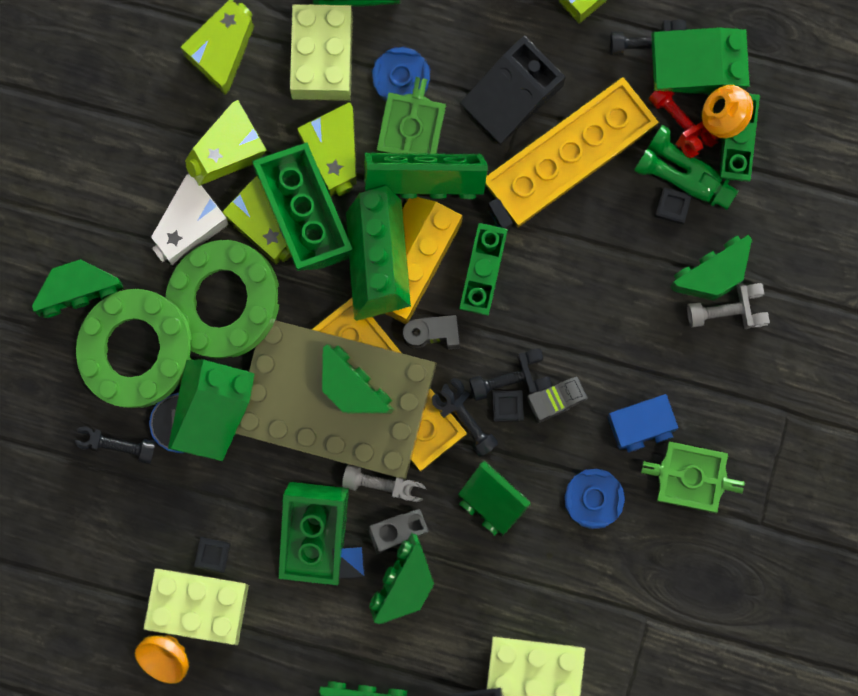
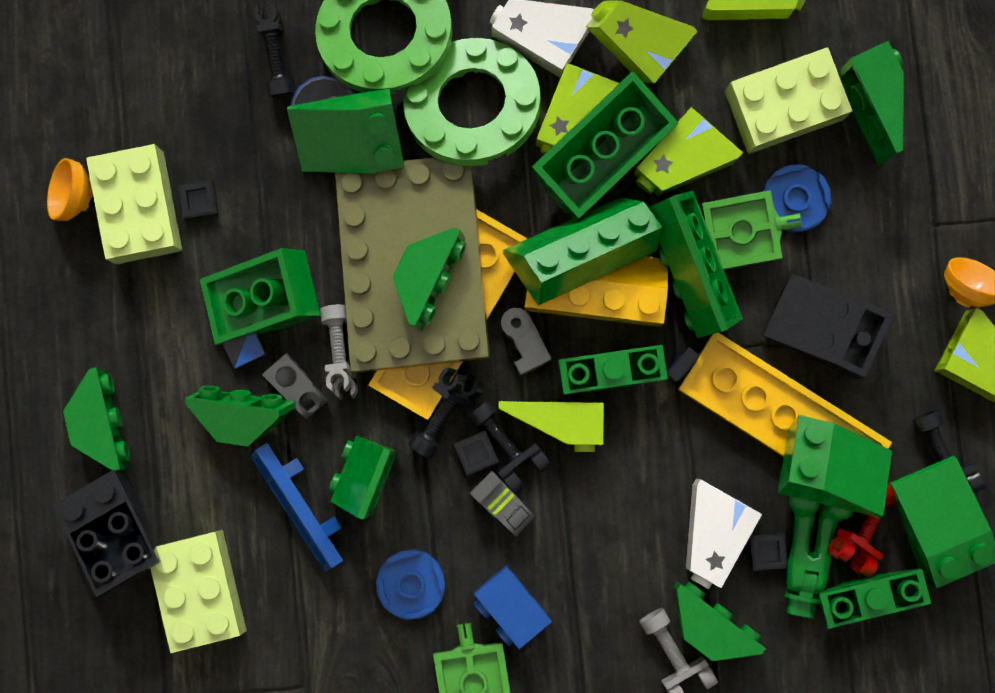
camera: 65 degrees right, 5 degrees up
light orange piece [702,85,753,138] -> none
none -> blue hinge [250,443,343,572]
none -> lime slope [499,401,604,452]
none -> white slope [686,479,762,589]
none -> green slope [778,415,892,518]

